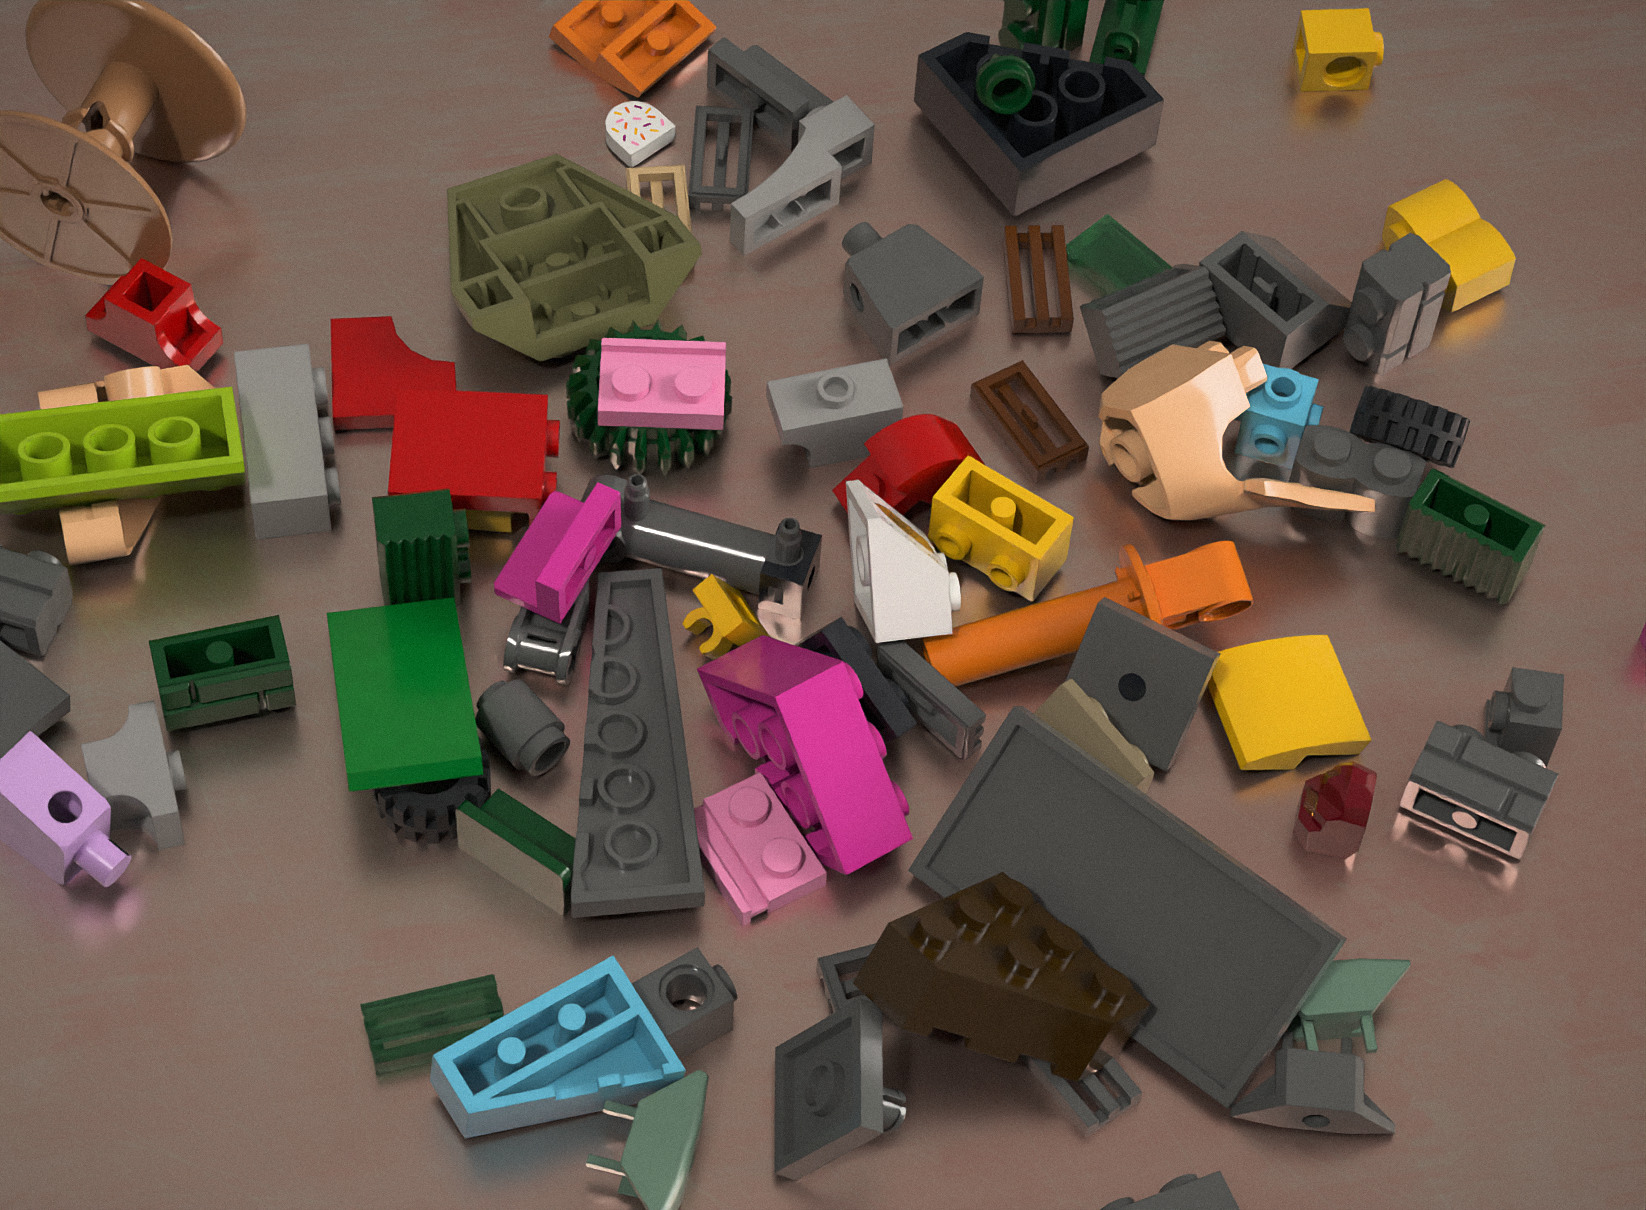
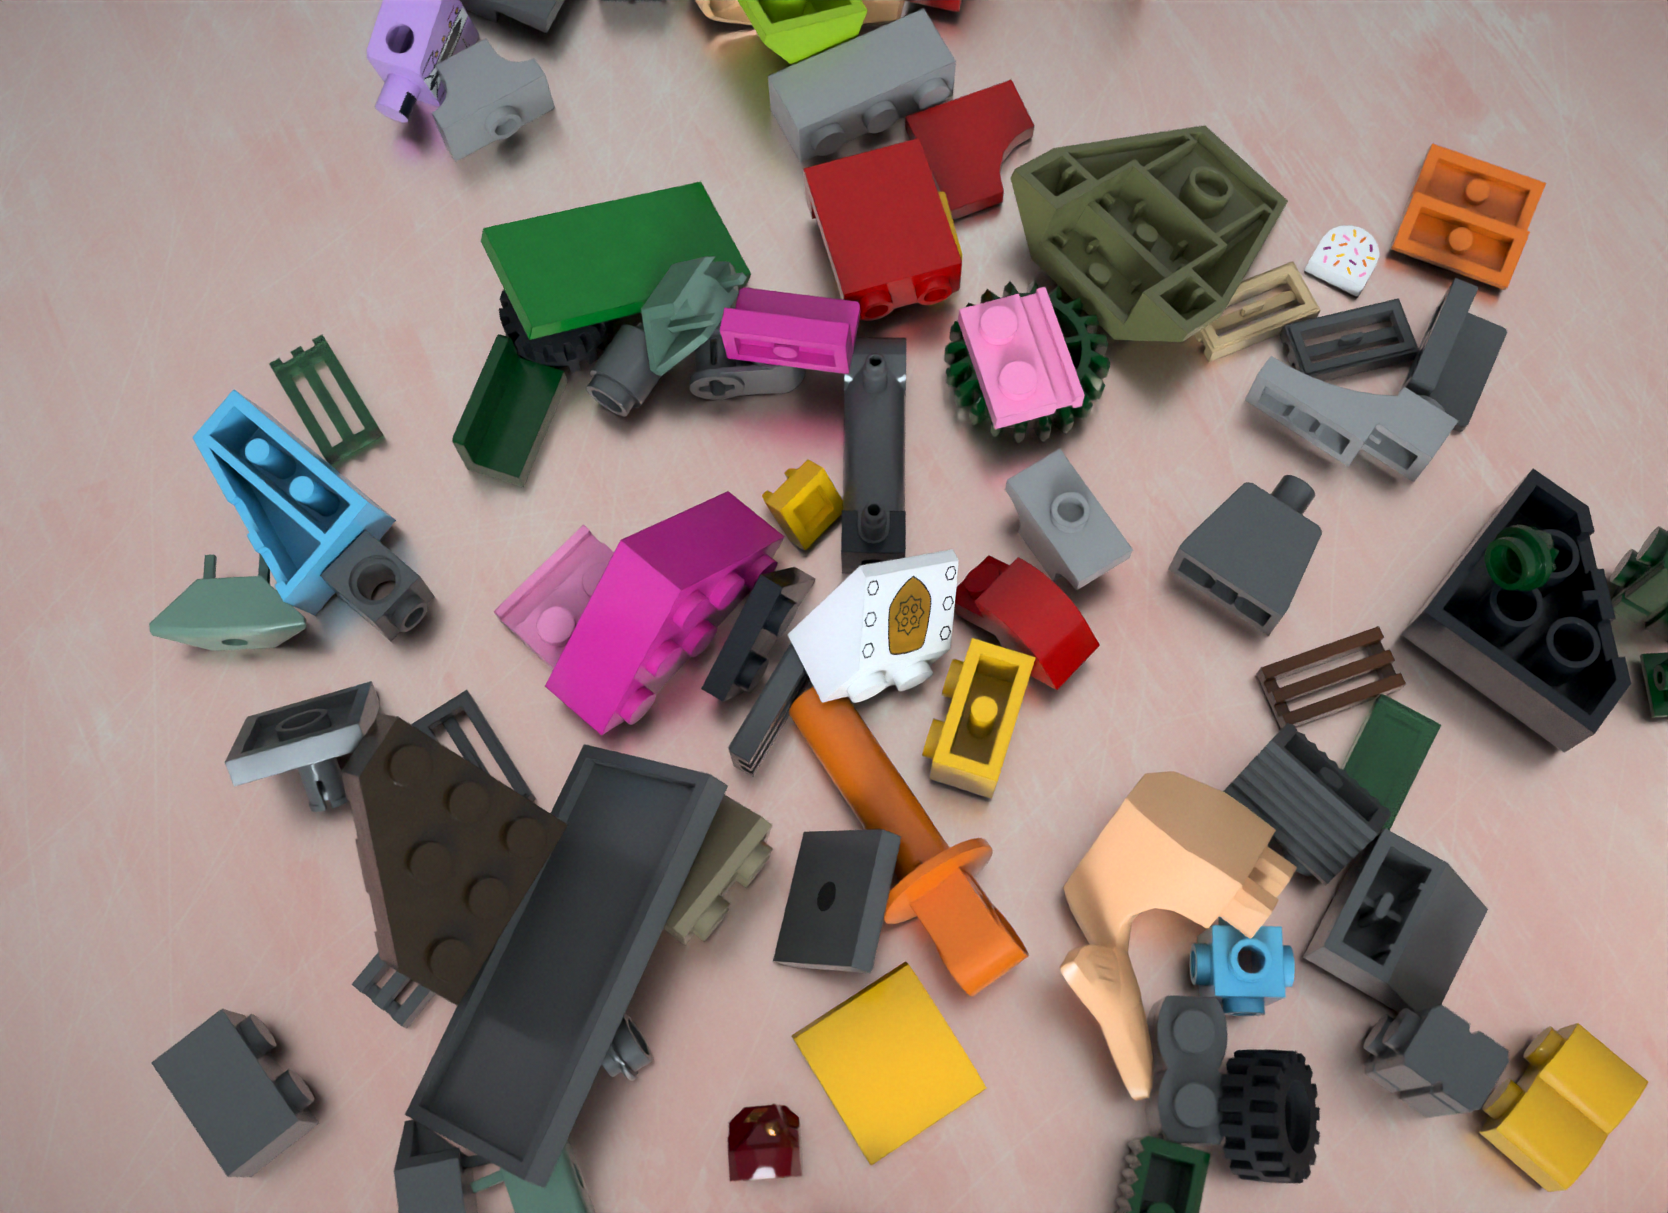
camera: 80 degrees right, 15 degrees up
dark green brick [149,615,296,731] -> none
dark green brick [372,488,472,608] -> none
dark grey wing [571,568,705,918] -> none
reddish brown tile [970,360,1089,484] -> none
none -> sand green piece [641,256,747,376]

